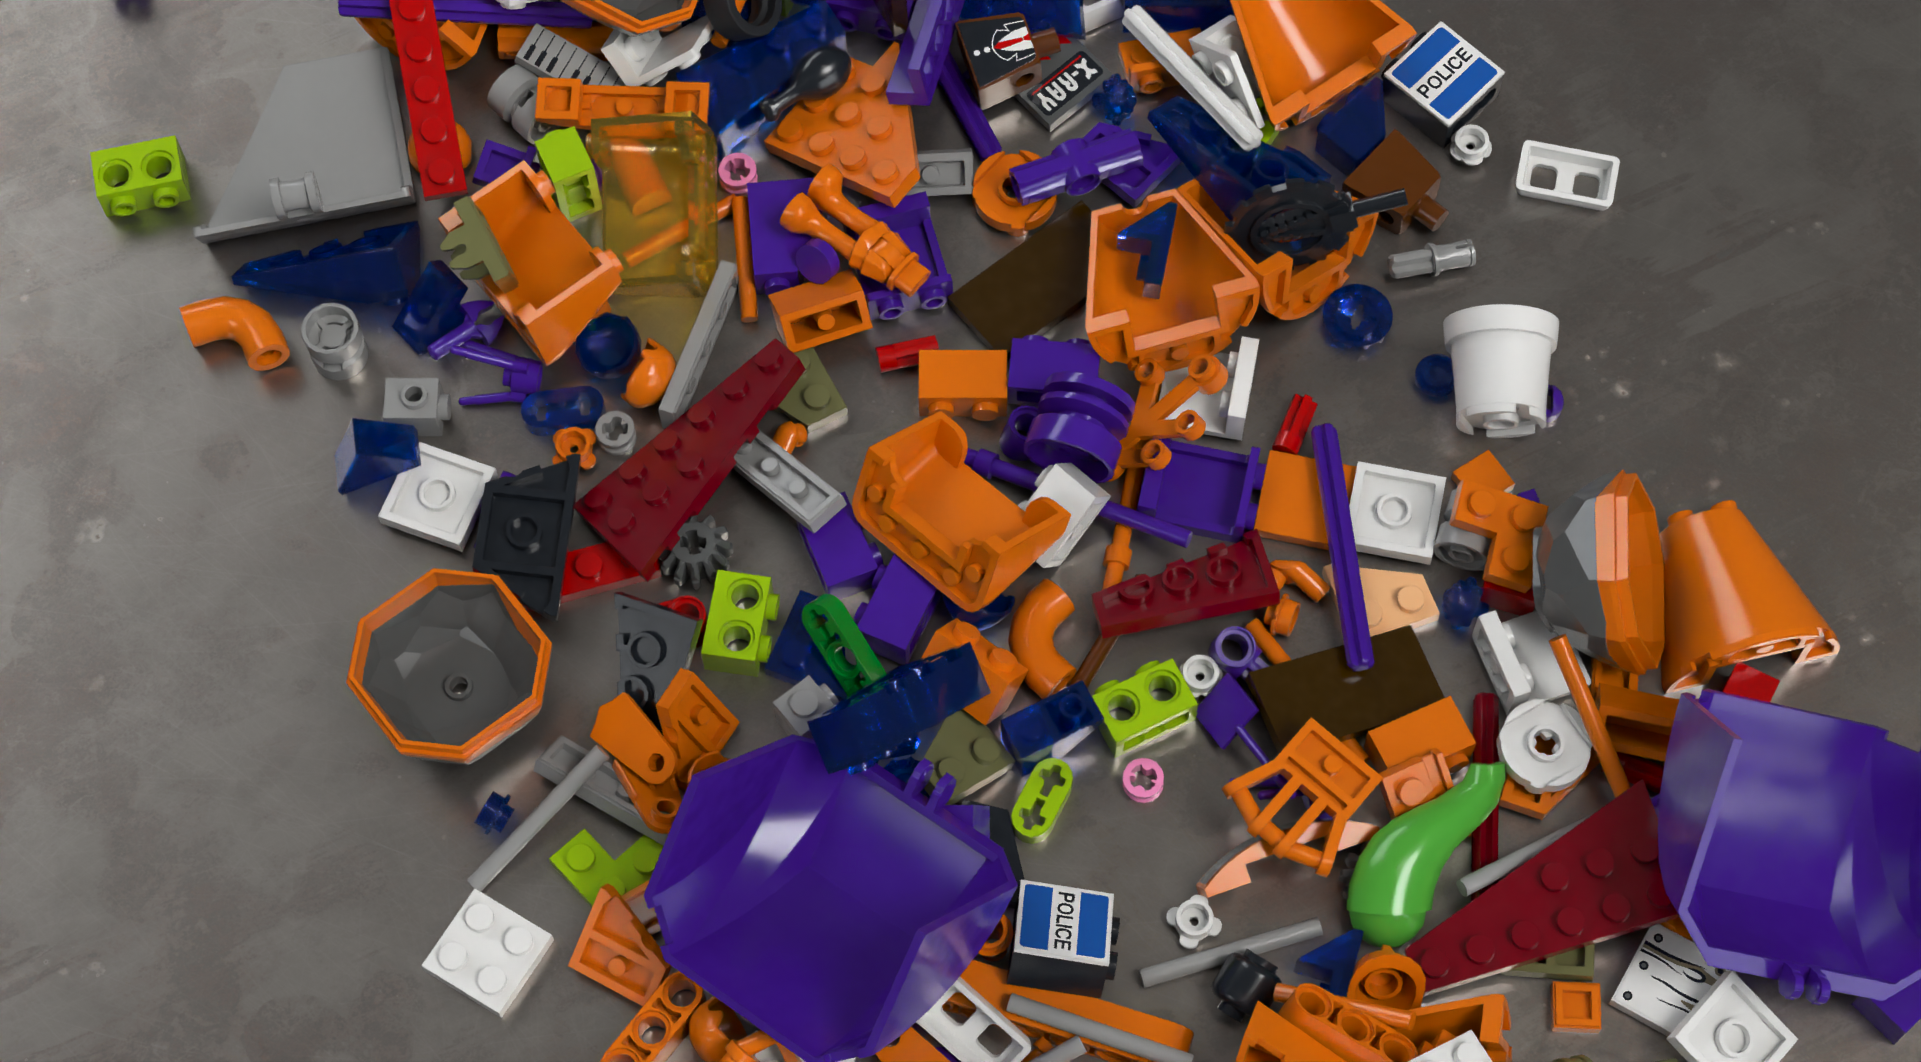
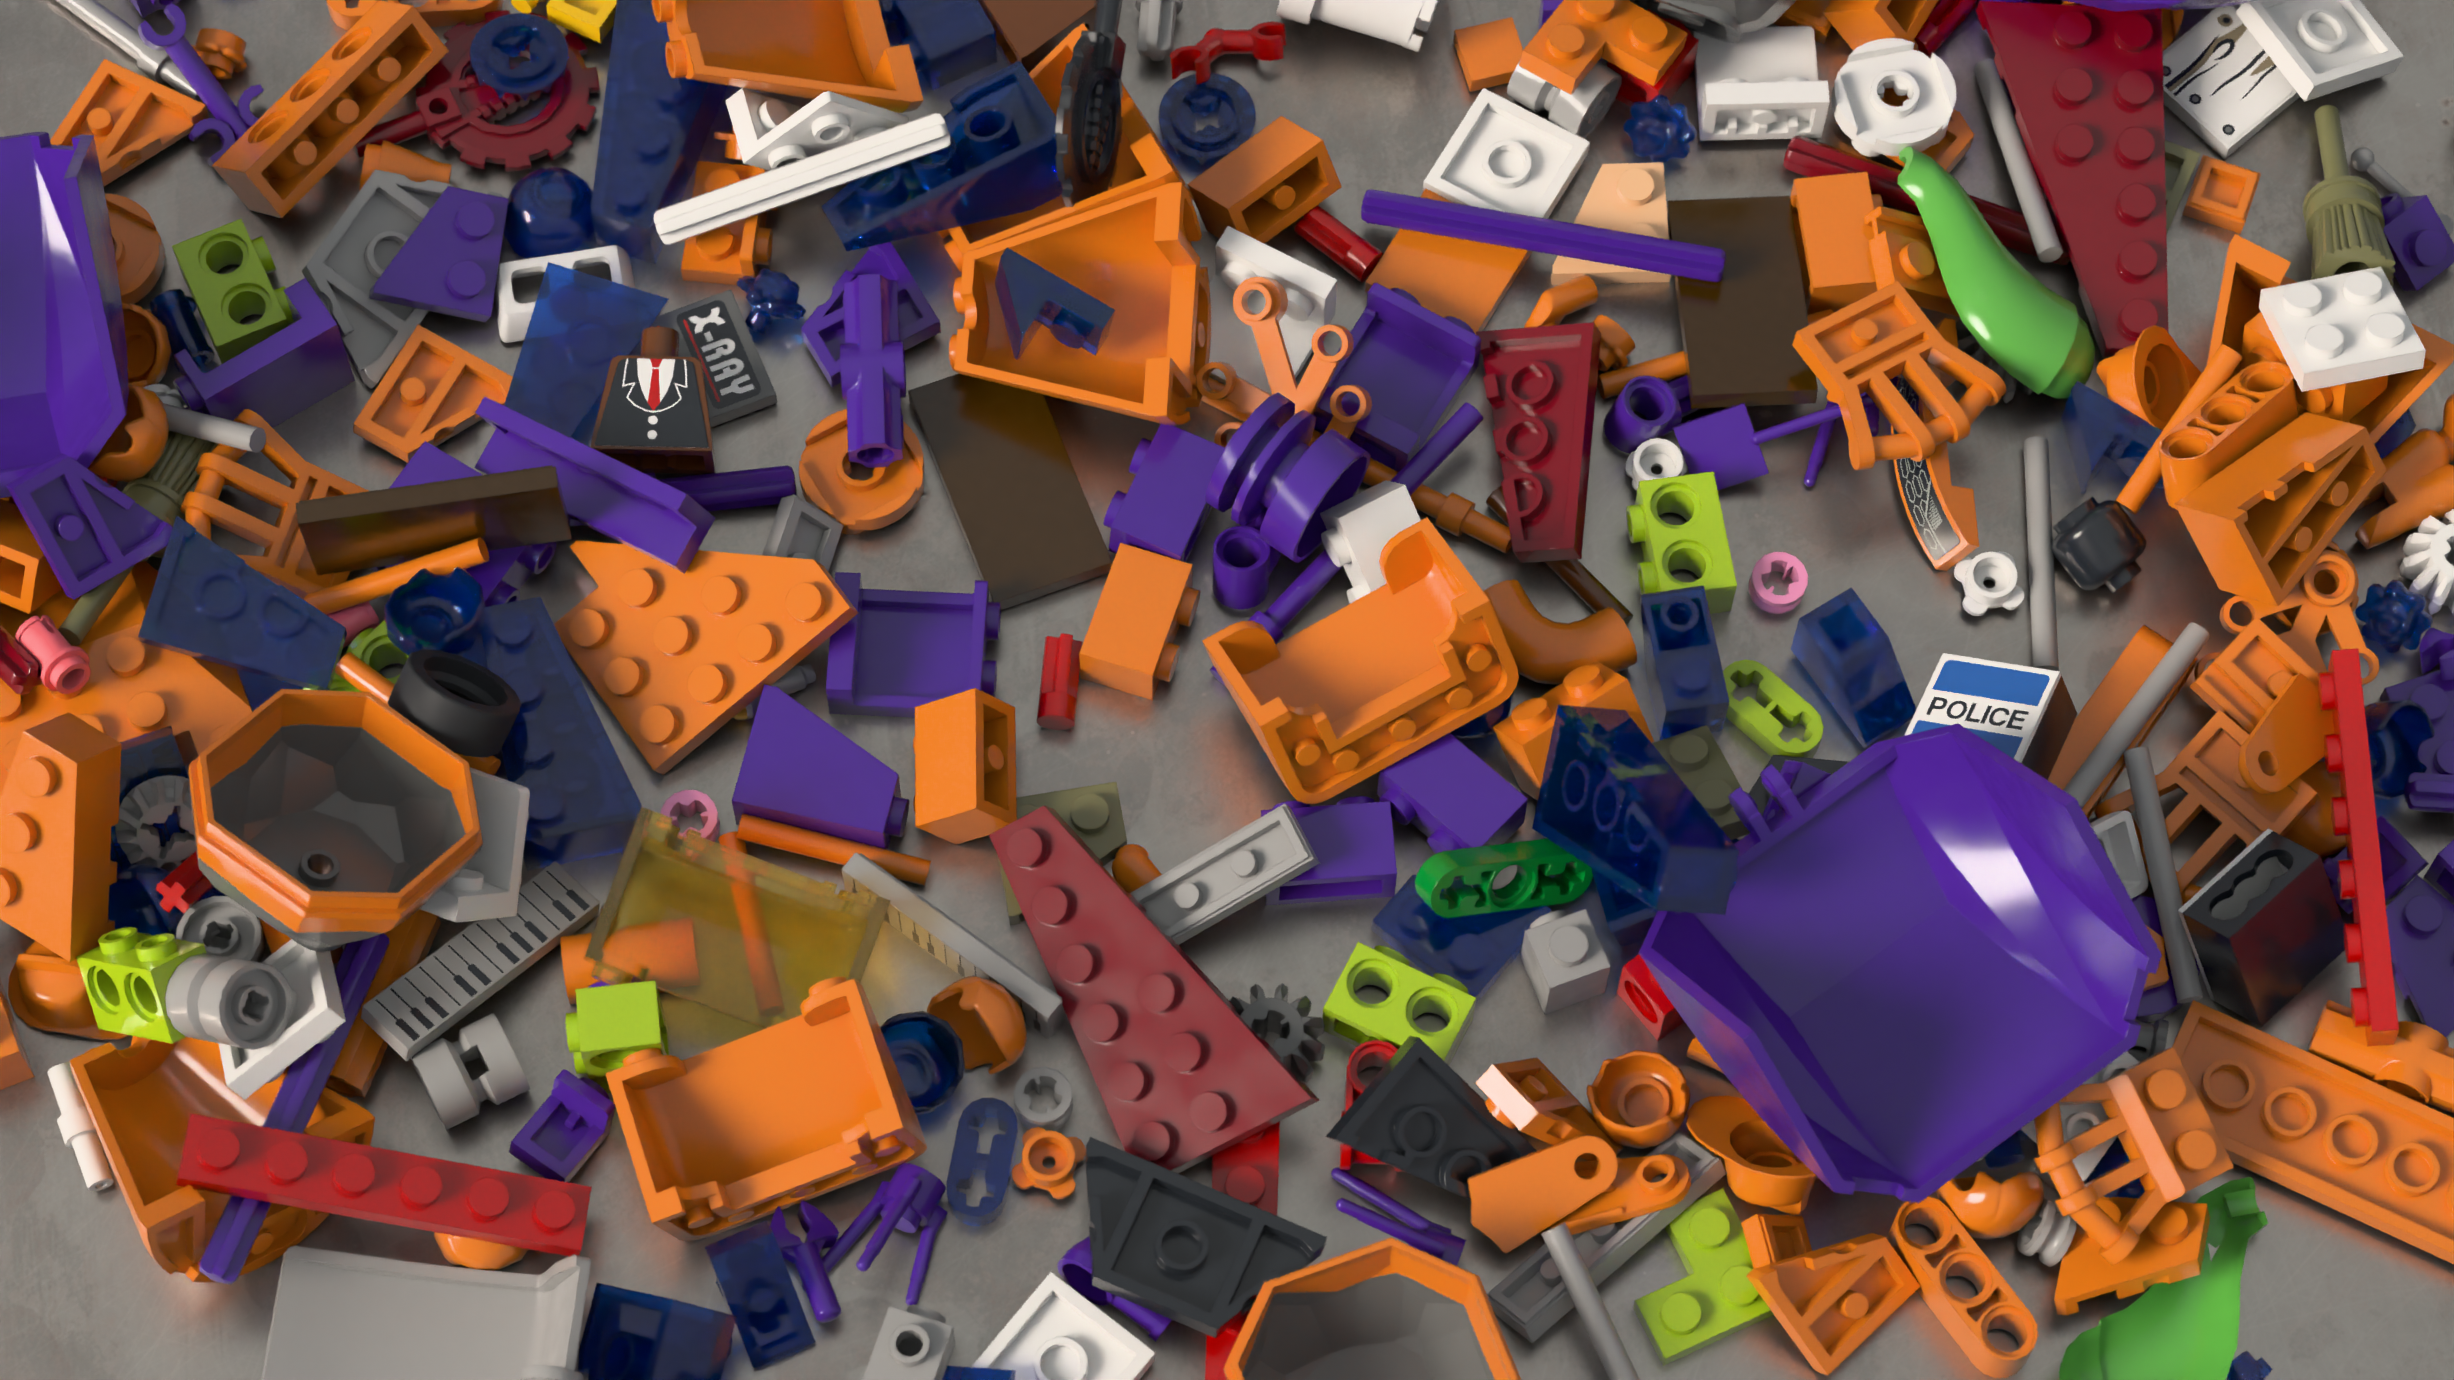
camera: 75 degrees left, 0 degrees up
olive piece [440,196,519,294] -> none
orange slope [535,77,710,133] -> none
black piece [758,45,852,122] -> none
orange piece [779,163,931,297] -> none
dark purple piece [796,238,840,284] -> none
clear blue plate [1415,354,1454,397] -> none
orange bar [1548,634,1631,798] -> none
none -> red arm [1170,22,1287,84]
none -> orange brick [1187,116,1342,244]
none -> dark purple plant [1331,1167,1466,1266]
none -> clear blue slope [1791,587,1916,748]

